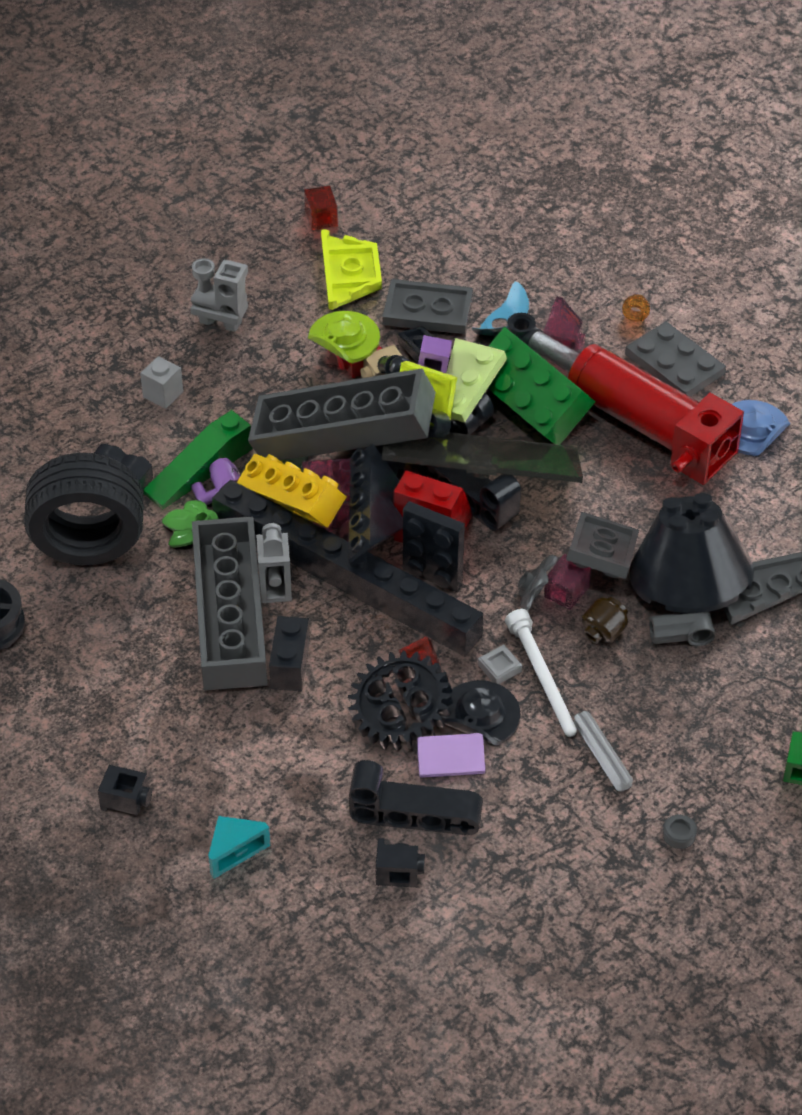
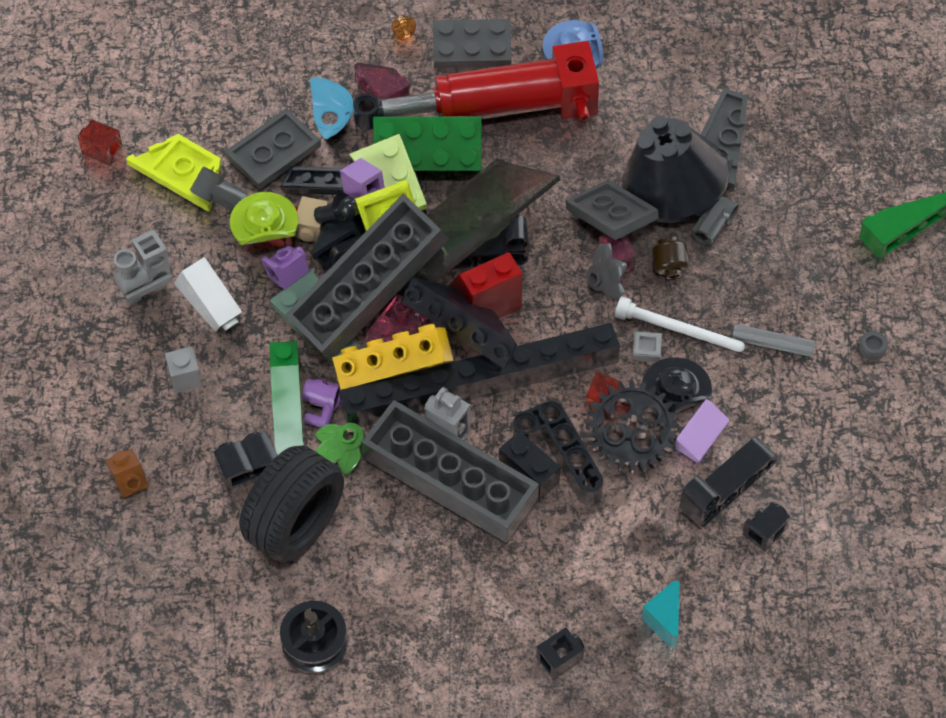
camera: 50 degrees left, 10 degrees up
black plate [403,501,465,592] -> none
none -> dark orange bracket [105,449,149,497]
none -> white slope [174,257,242,332]
none -> dark grey piece [190,166,248,211]
none -> medium lavender brick [261,245,310,289]
none -> black beam [513,401,604,506]

